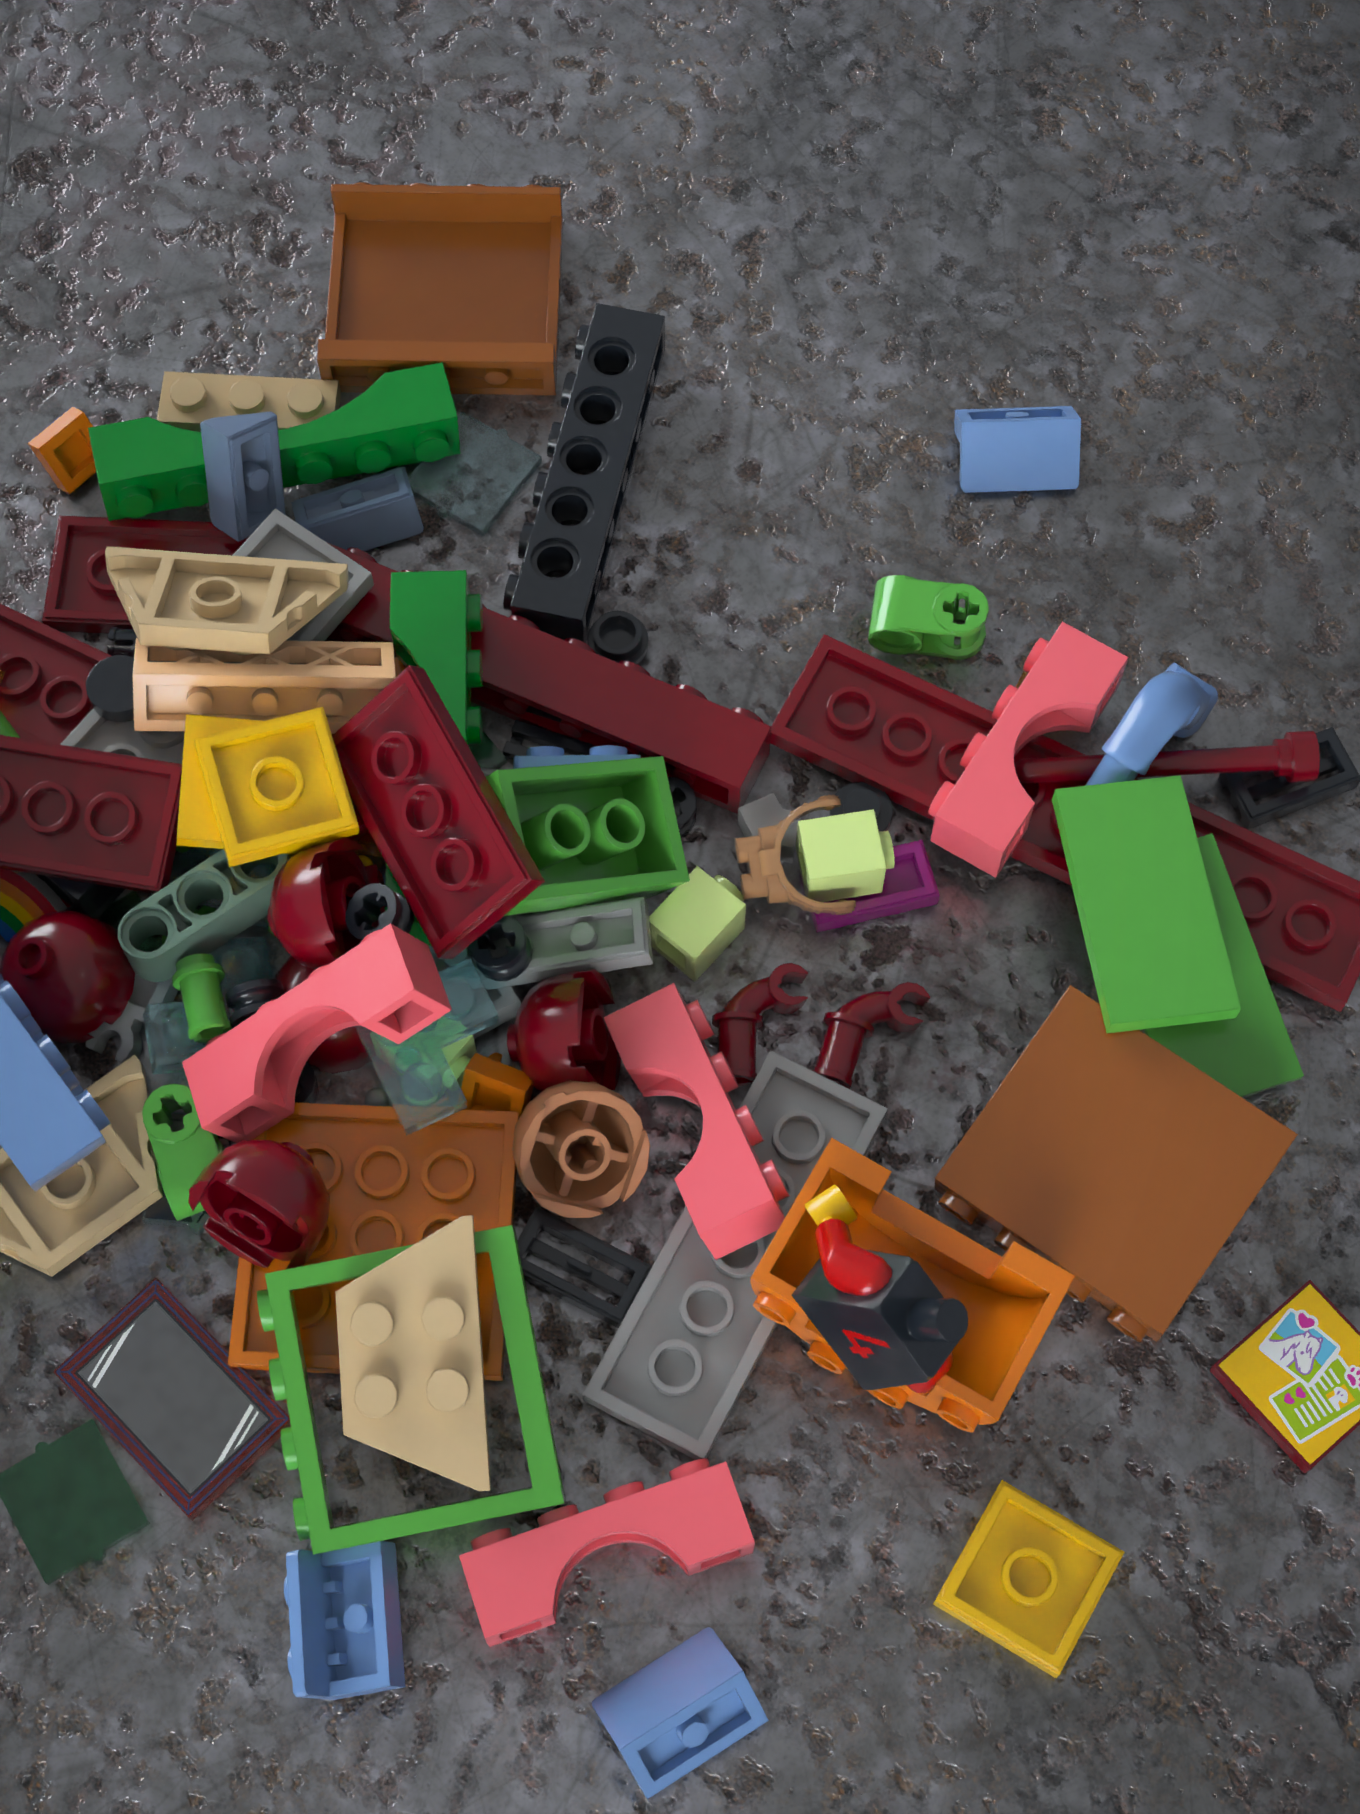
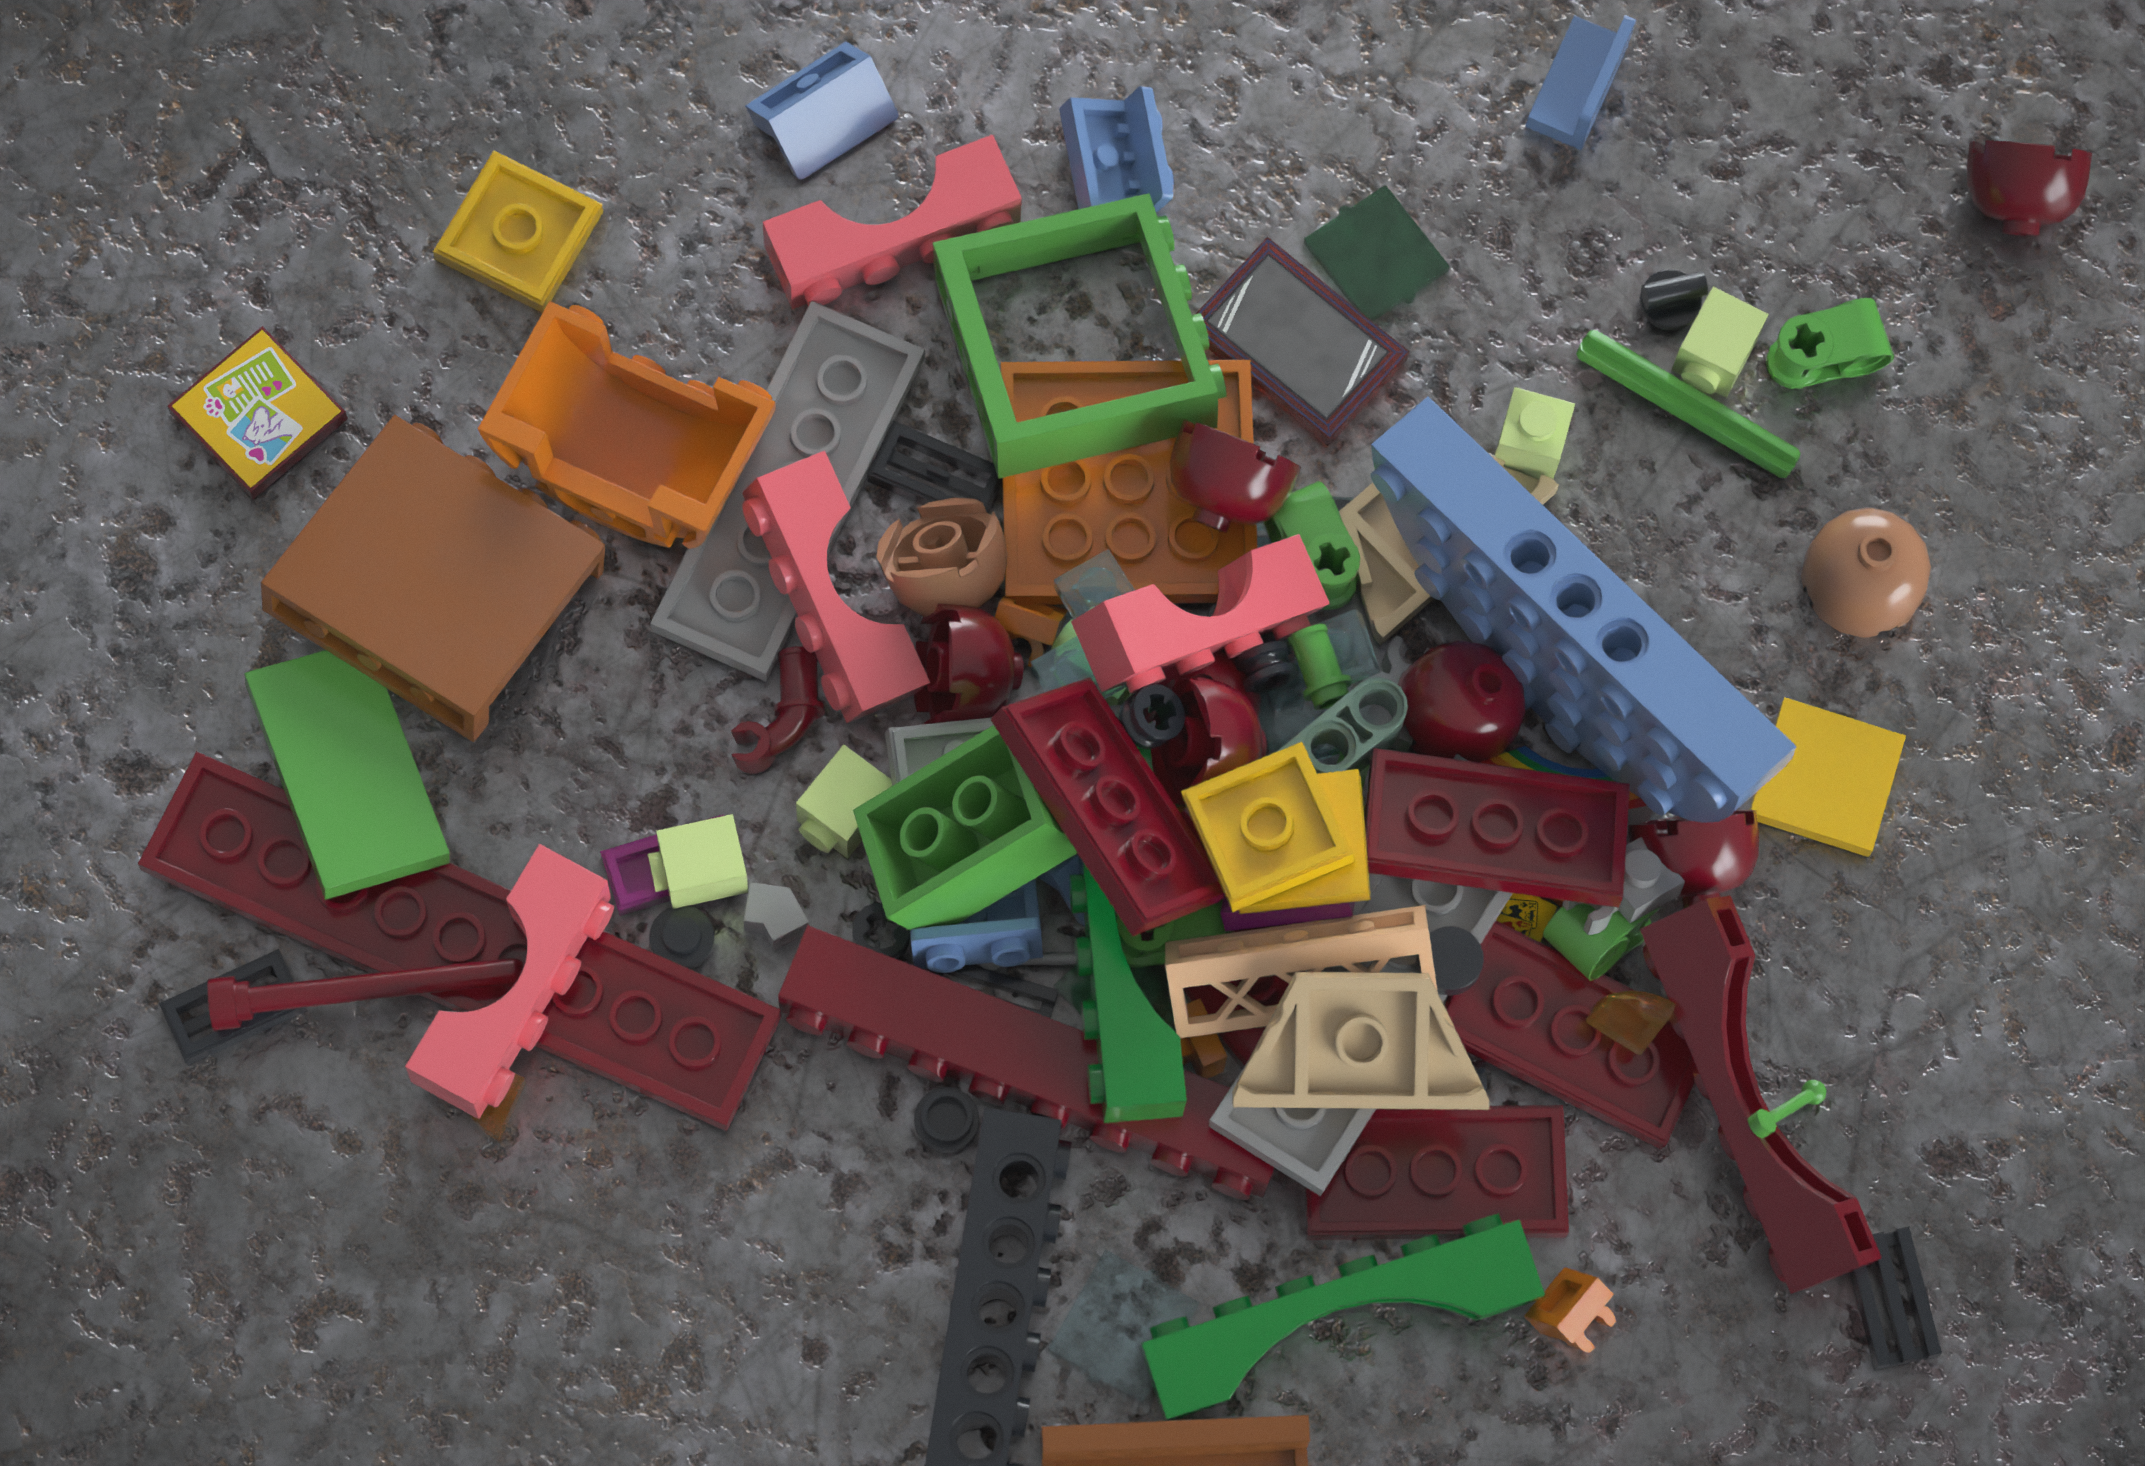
camera: 170 degrees right, 5 degrees up
tan plate [157,371,341,432] -> none
sand blue slope [200,411,286,542] -> none
sand blue slope [291,467,424,551] -> none
tan wing [335,1215,491,1491] -> none
medium nougat helmet [735,795,856,915] -> none
black torso [792,1184,968,1393] -> none
dark red piece [812,982,930,1089] -> none
bright green piece [868,575,989,660] -> none
medium blue panel [954,406,1081,493] -> none
bright green tile [1052,775,1241,1034] -> none
medium blue piece [1085,663,1218,786] -> none

